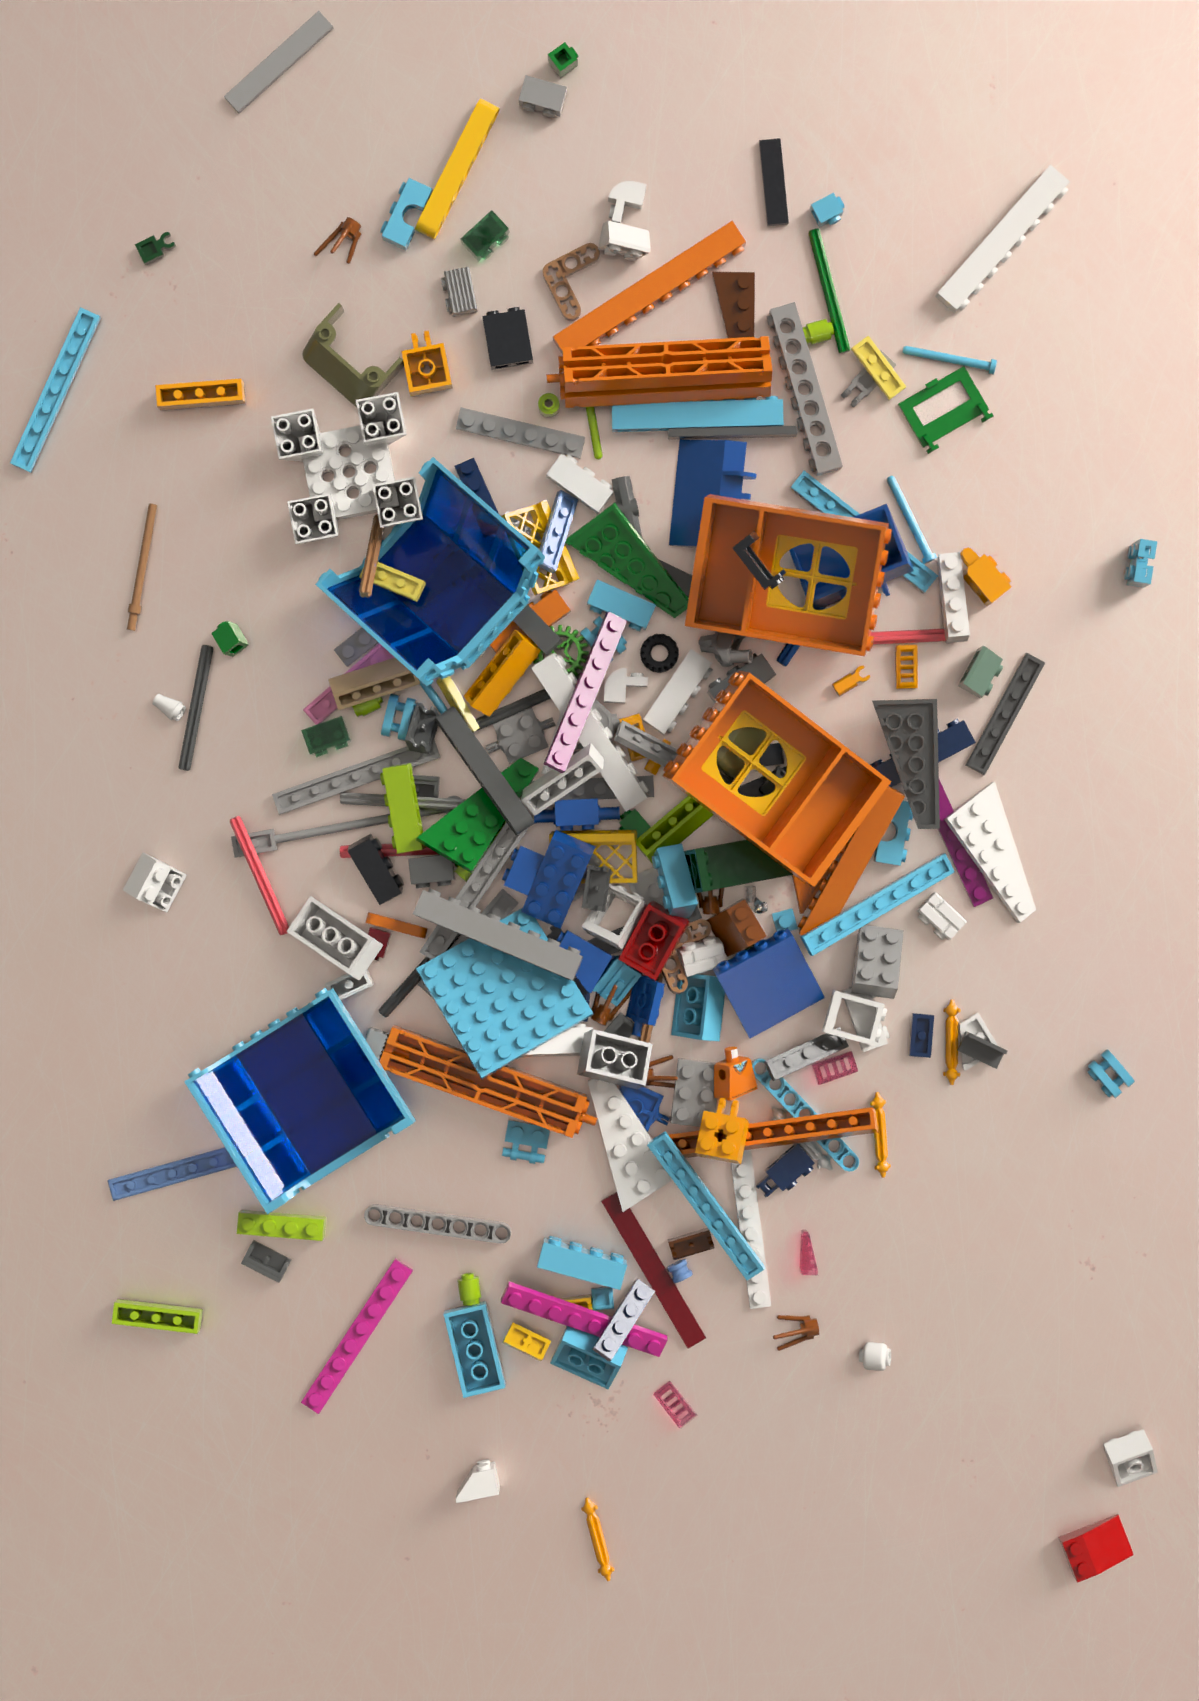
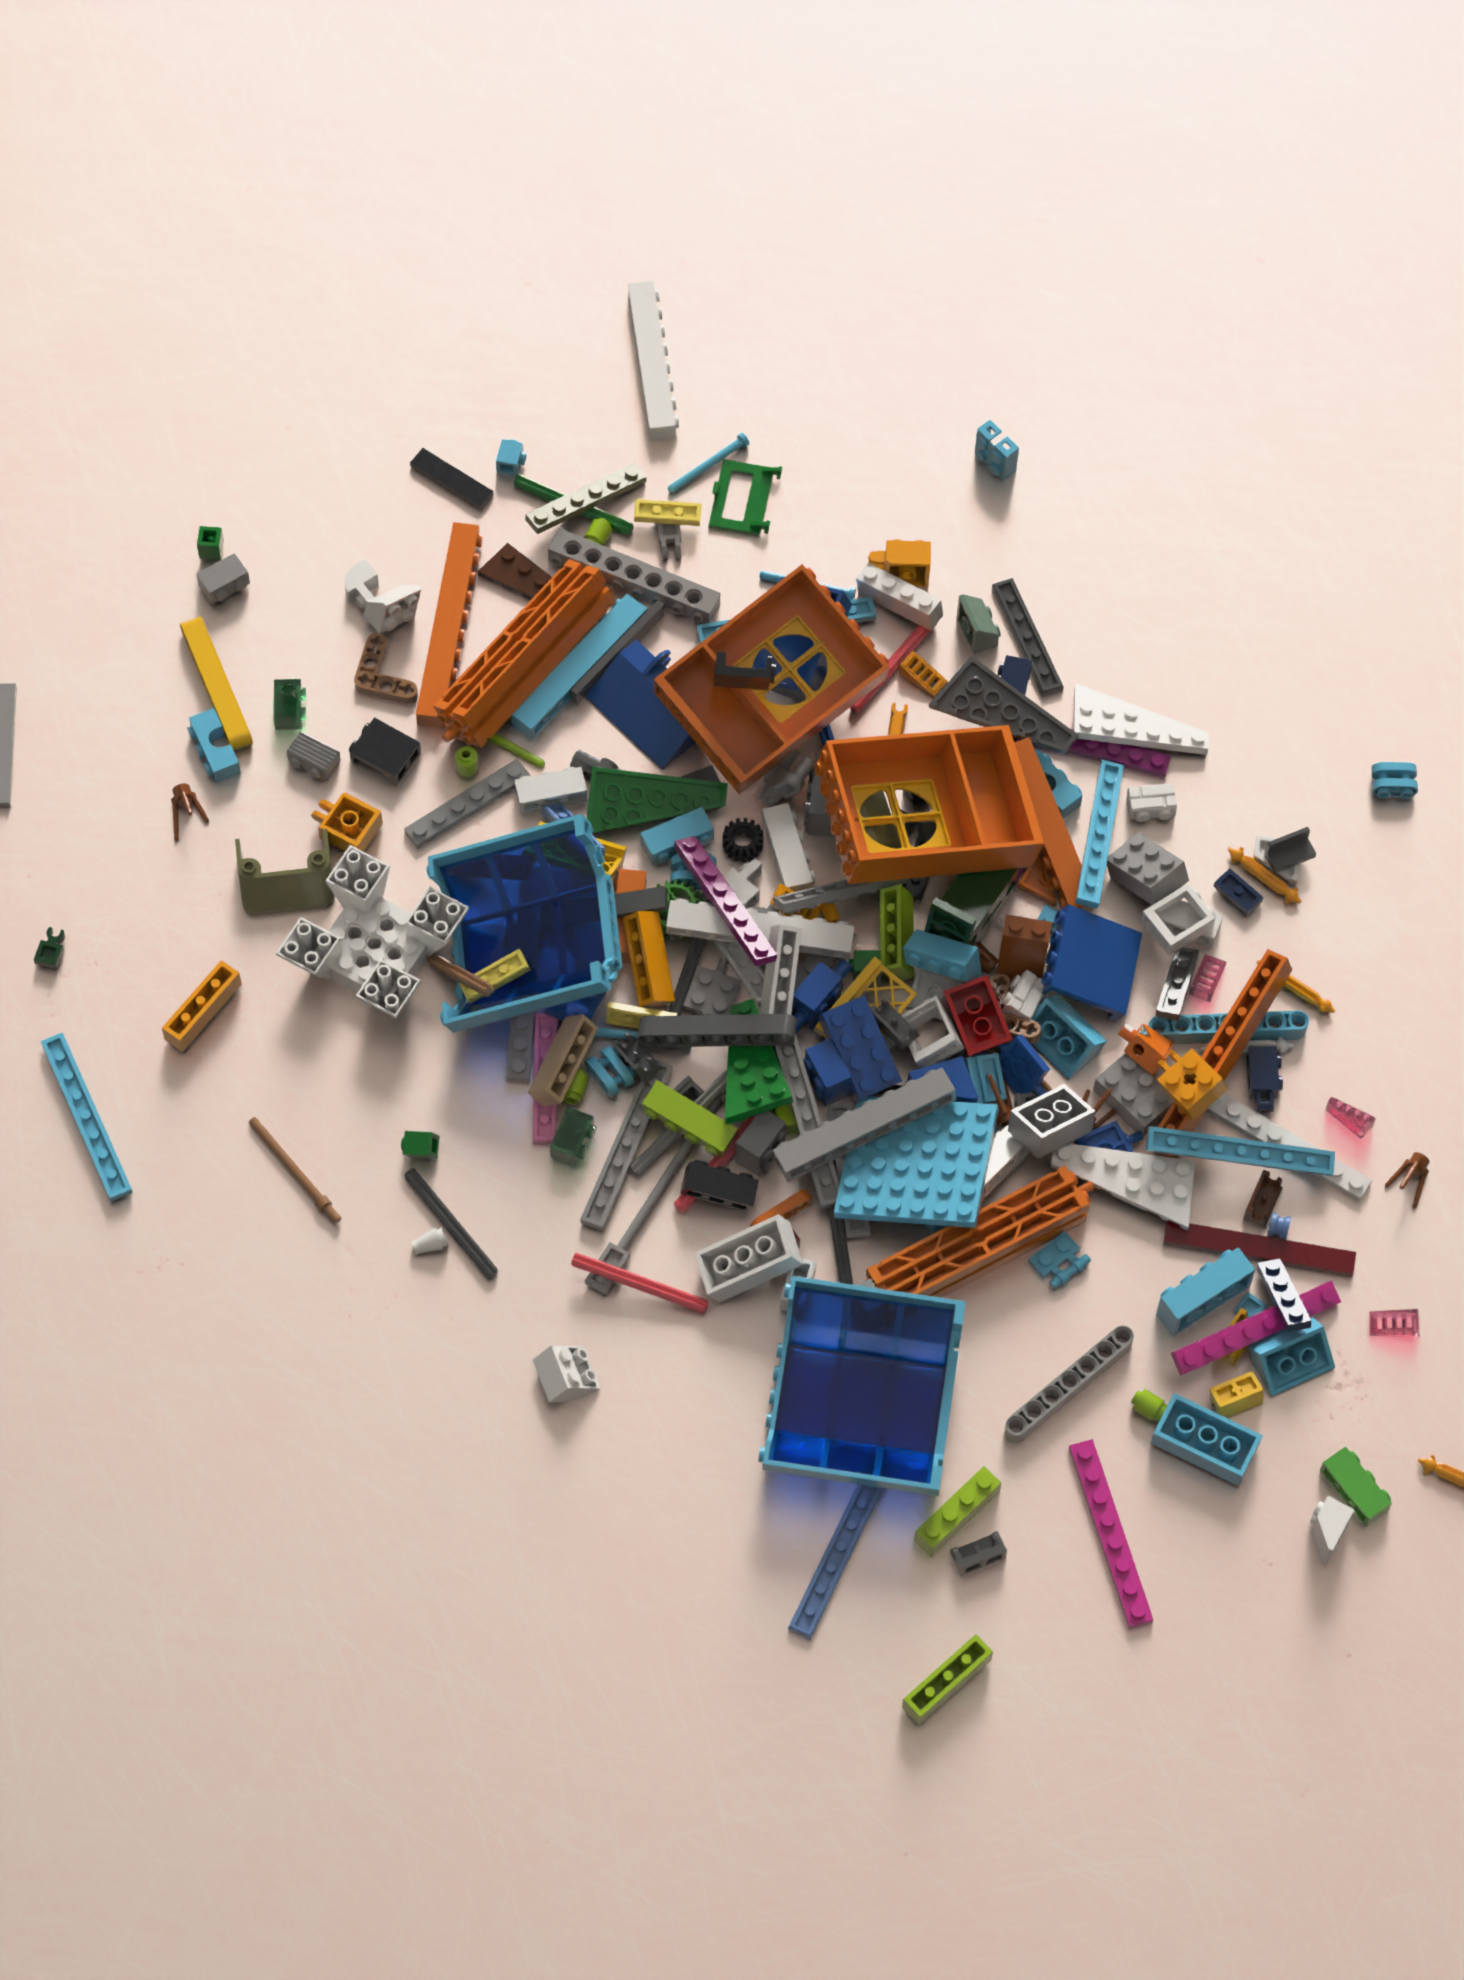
camera: 55 degrees left, 25 degrees down
none -> plate [525,462,647,534]
none -> bright green brick [1320,1446,1392,1527]

